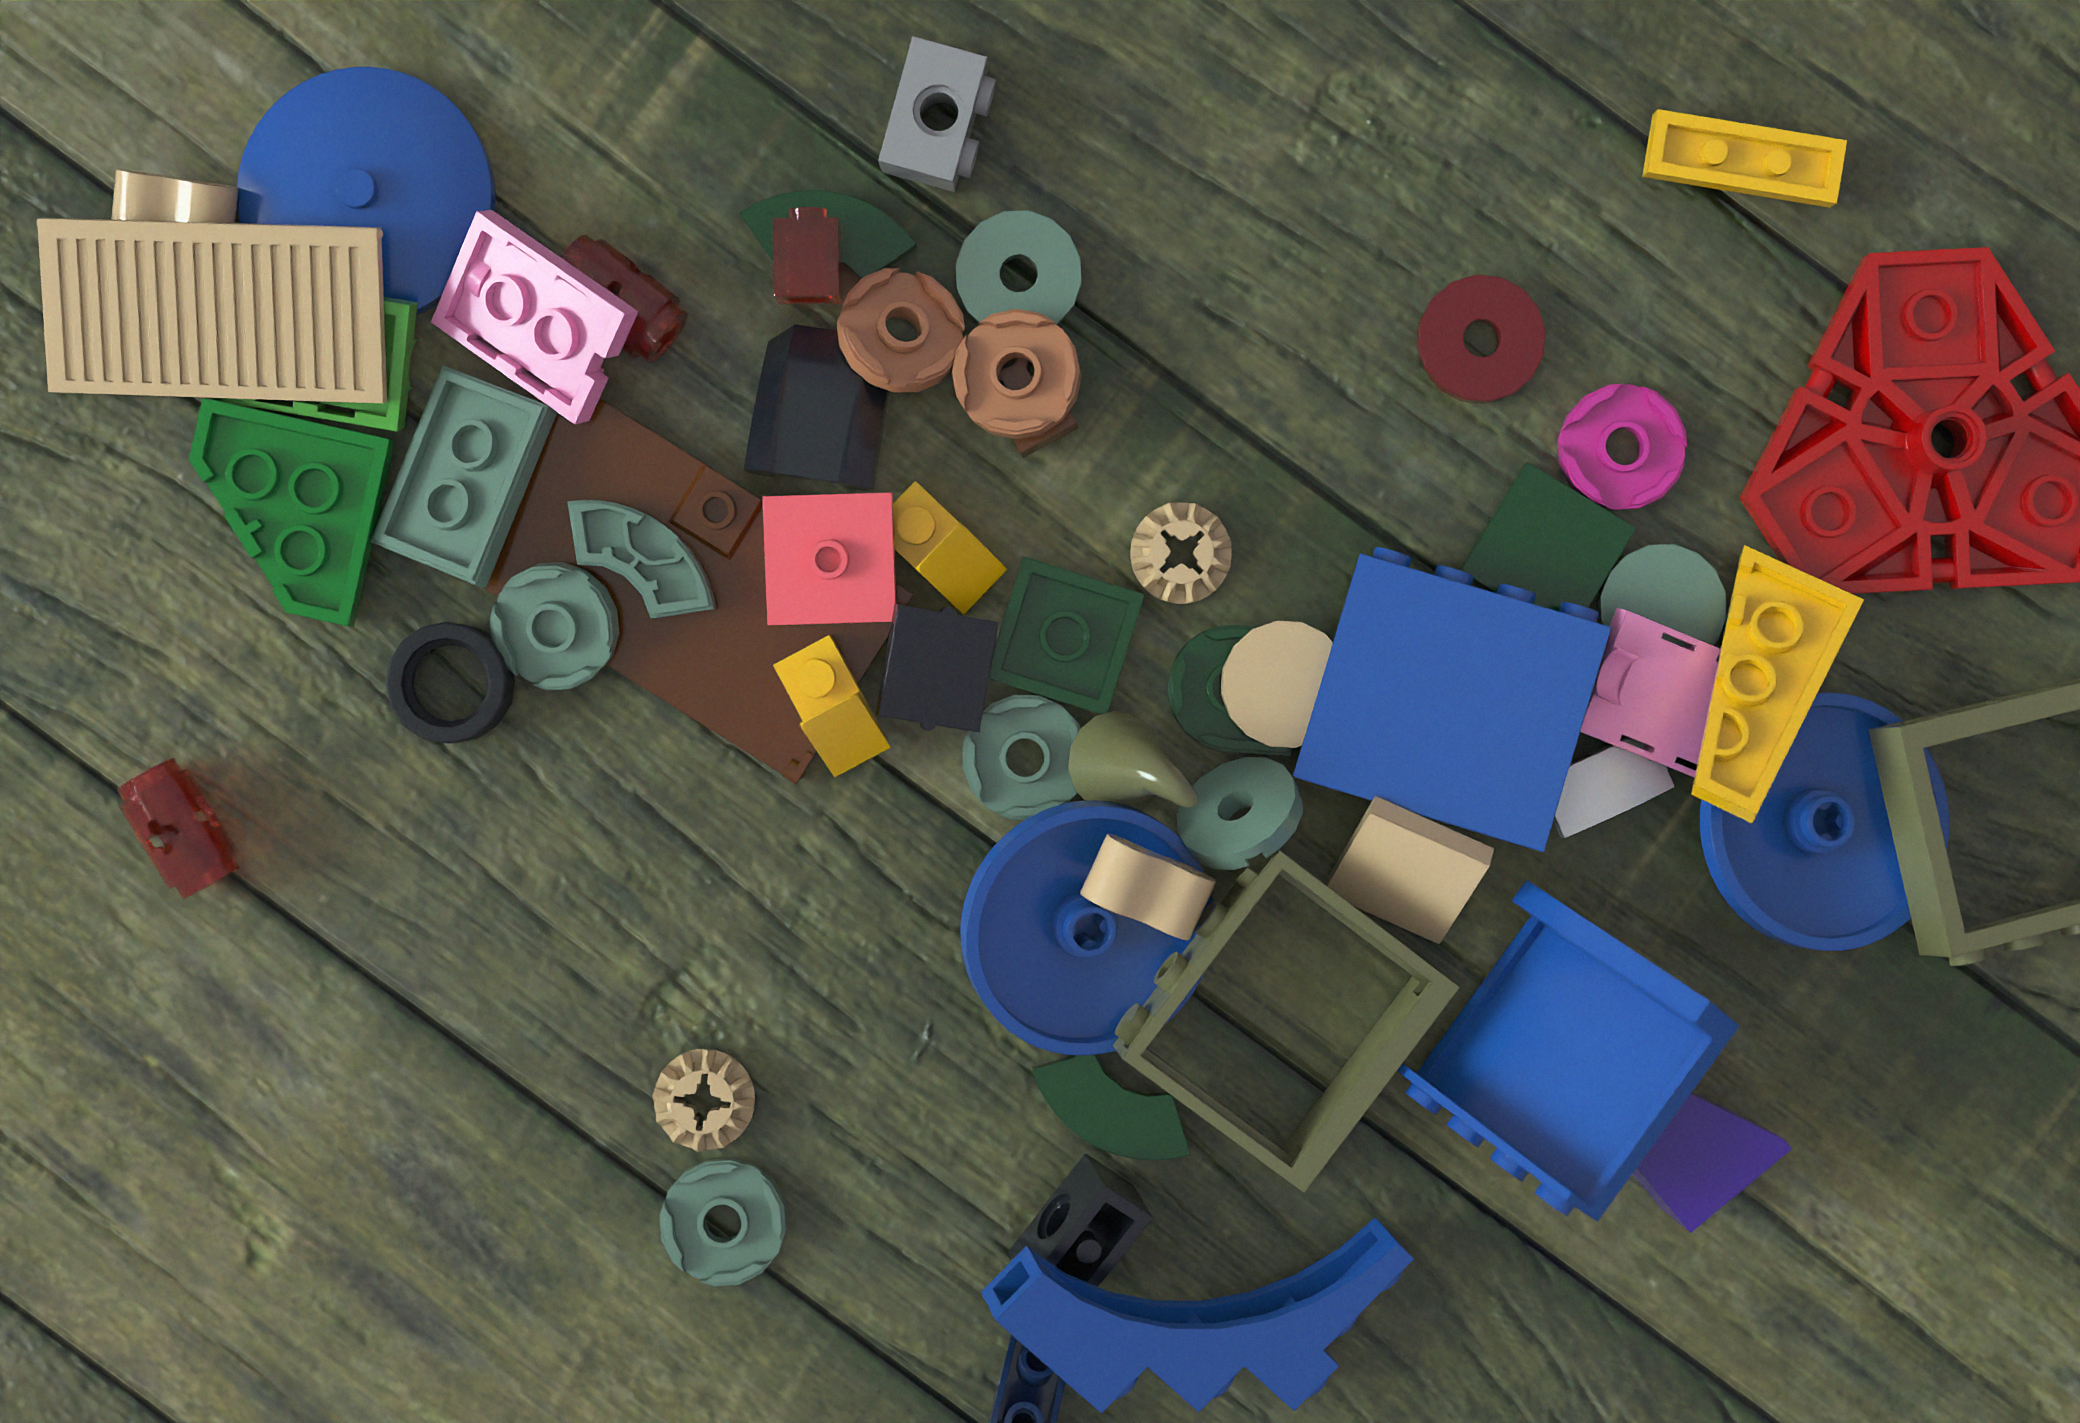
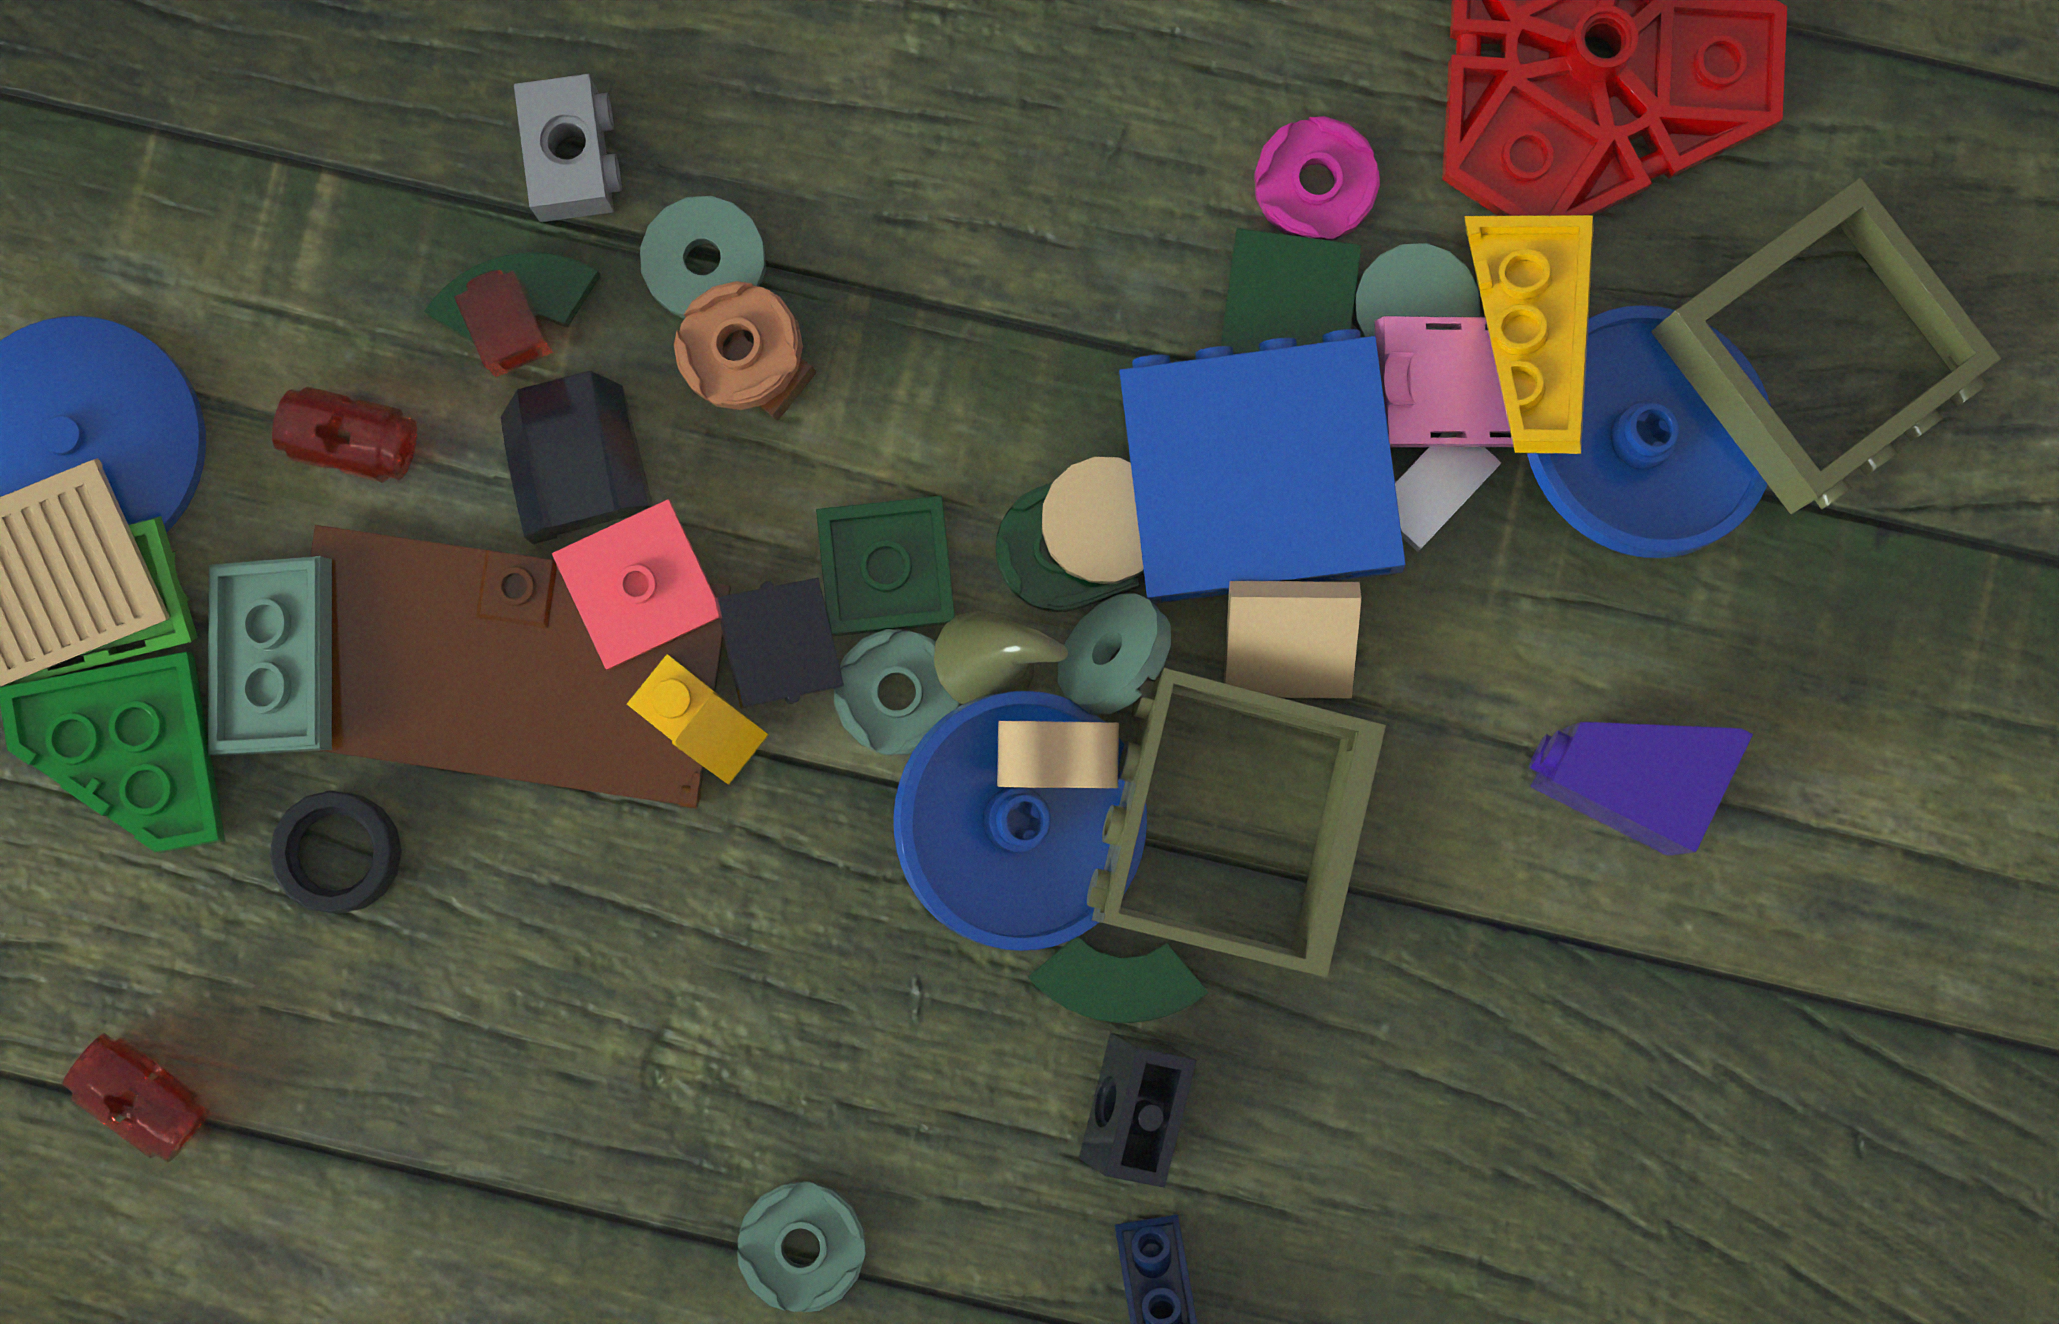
camera: 25 degrees left, 5 degrees down
bright pink piece [431,210,639,424] -> none
sand green tile [490,562,620,690] -> none
sand green tile [567,500,717,619] -> none
tan gear [652,1049,755,1152] -> none
nougat tile [837,268,965,393] -> none
yellow slope [893,481,1008,615] -> none
blue arch [981,1217,1414,1413] -> none
tan gear [1130,502,1232,604] -> none
blue panel [1397,880,1740,1222] -> none
dark red tile [1416,275,1546,404] -> none

